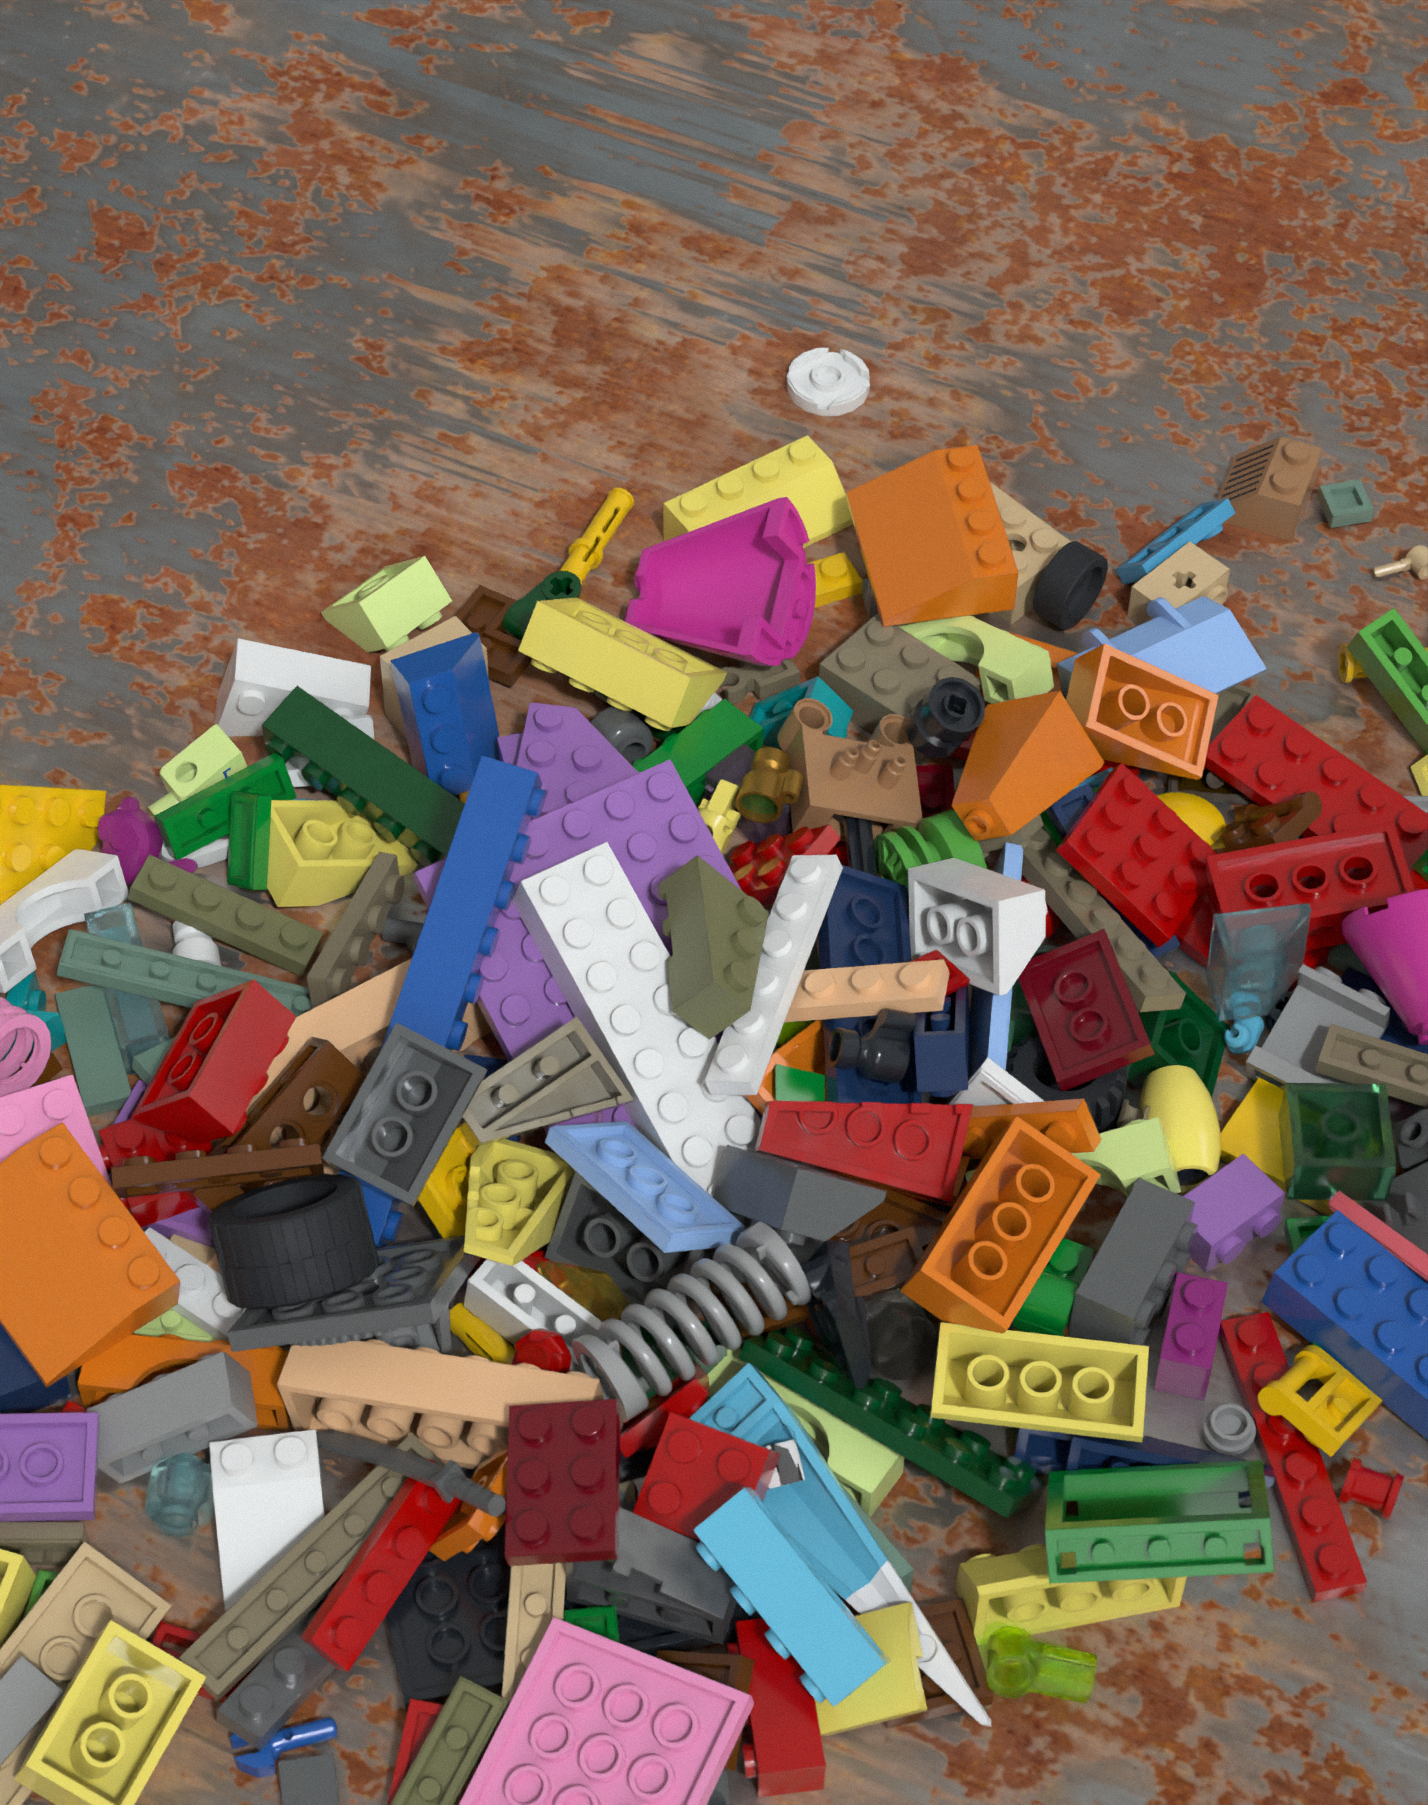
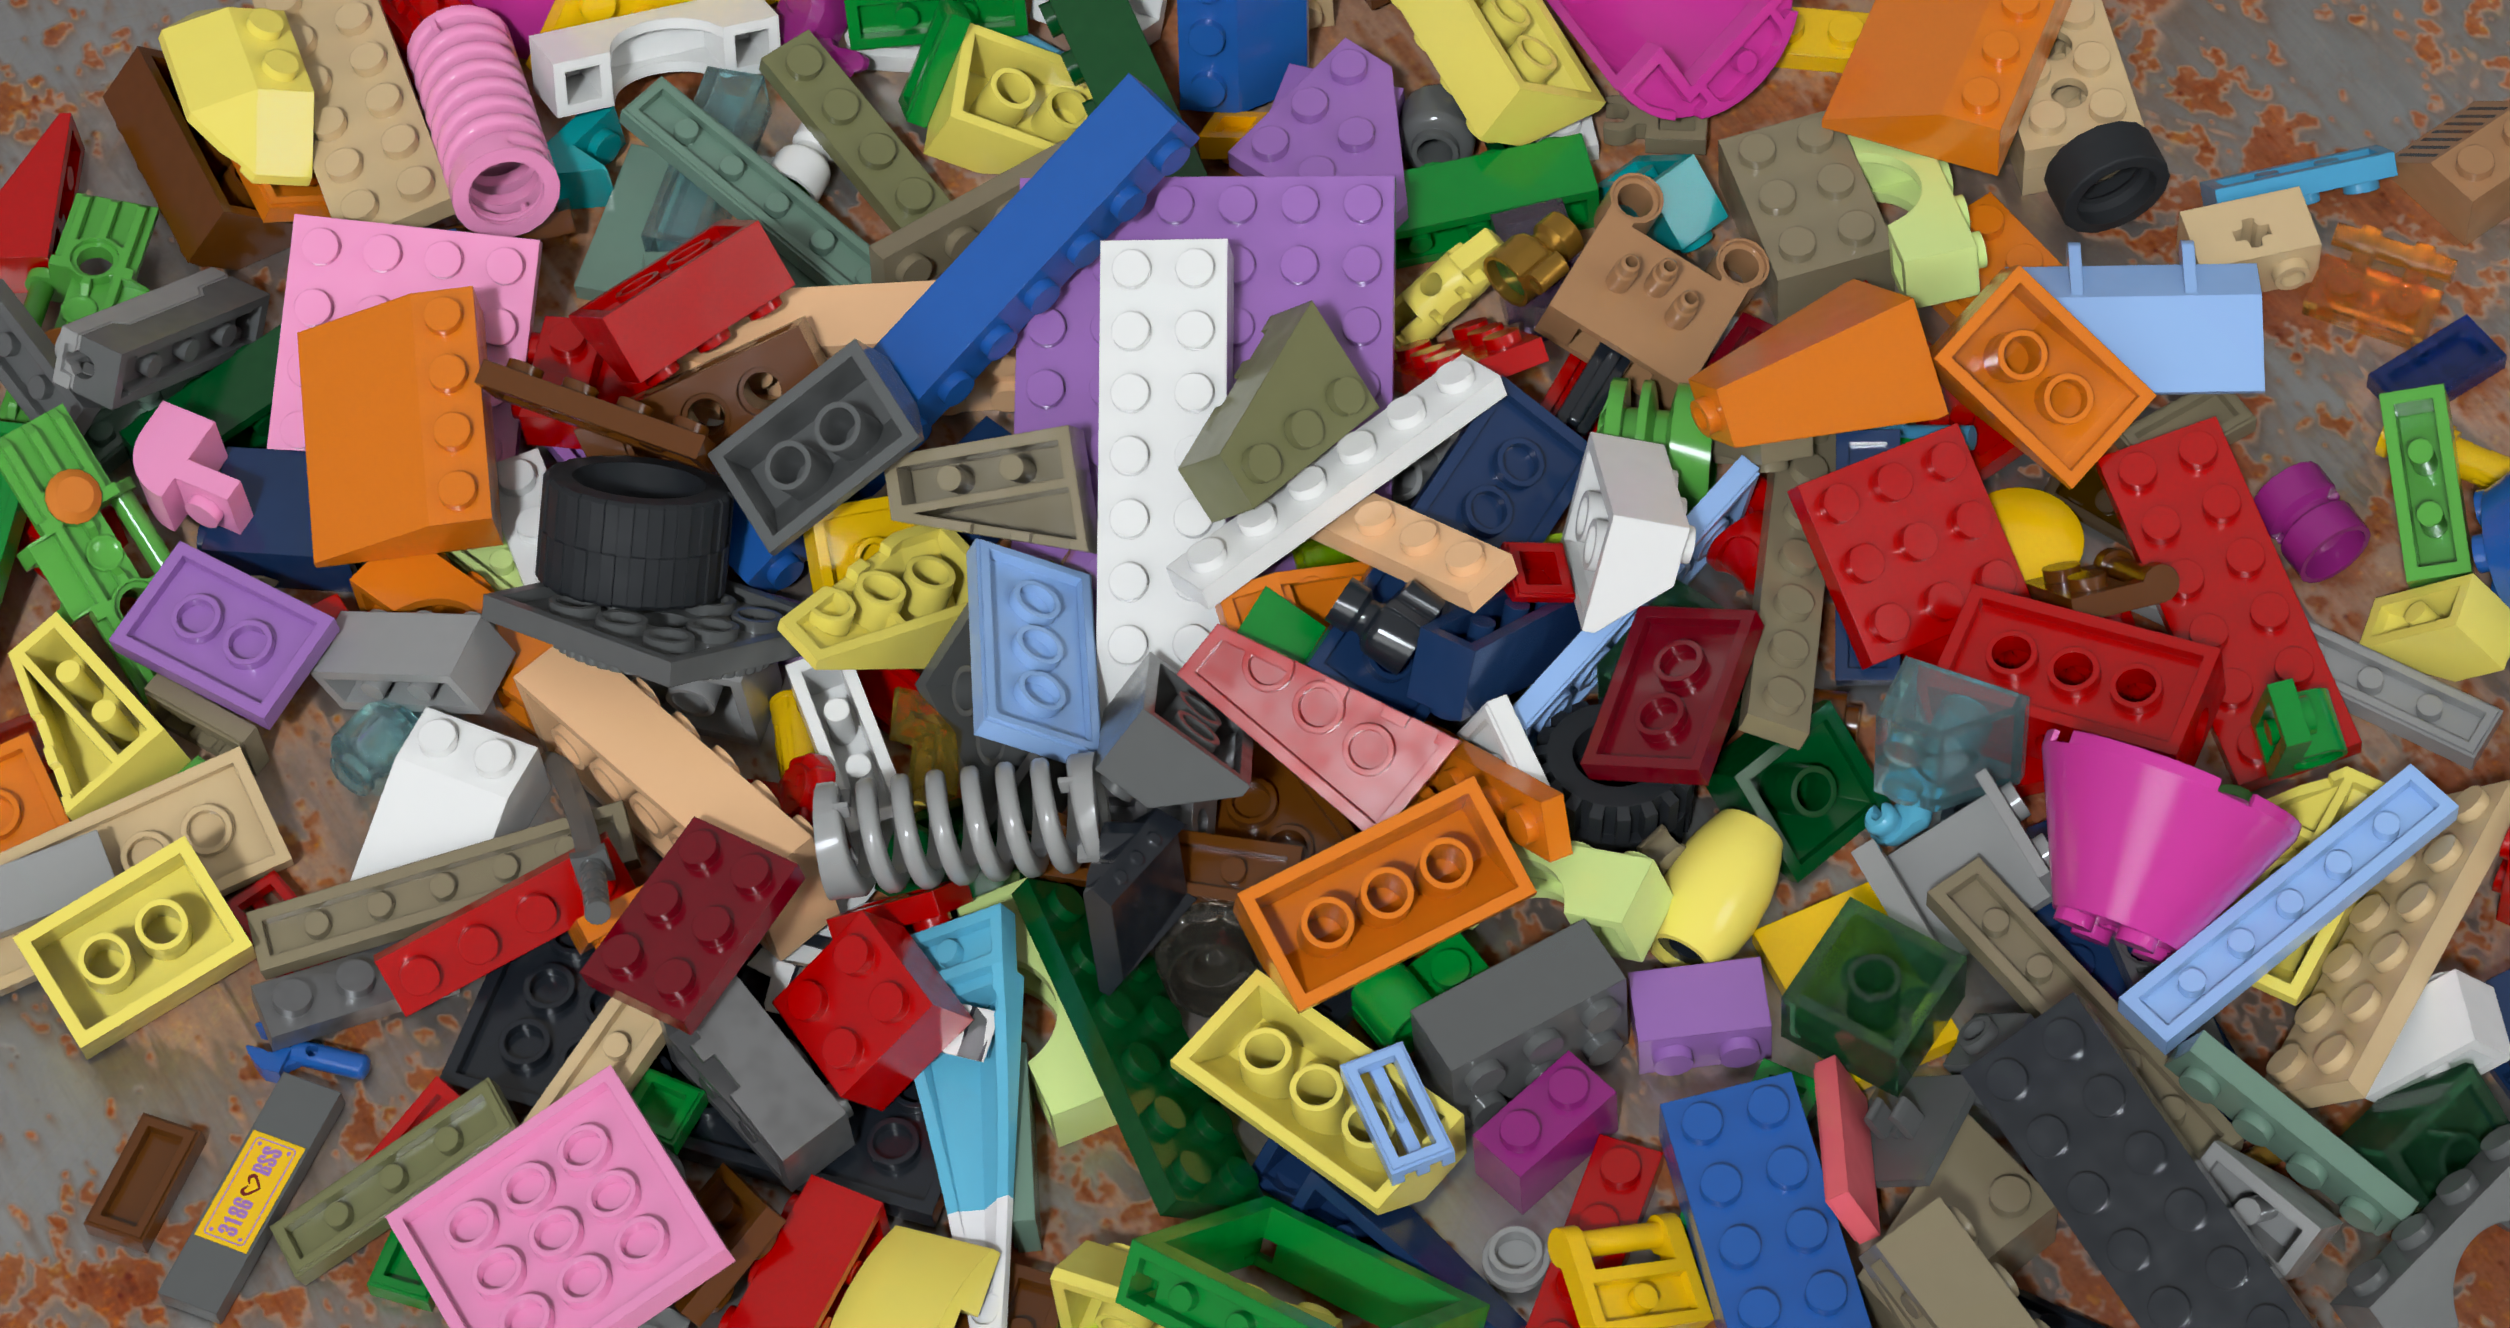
camera: 40 degrees right, 5 degrees up
medium azure brick [693,1487,890,1707] -> none
black wheel [906,677,985,758] -> none
none -> light blue tile [1340,1041,1456,1186]
none -> magenta wheel [2253,461,2371,583]
none -> clear orange plate [2302,222,2458,353]
none -> clear blue tile [2366,314,2507,402]

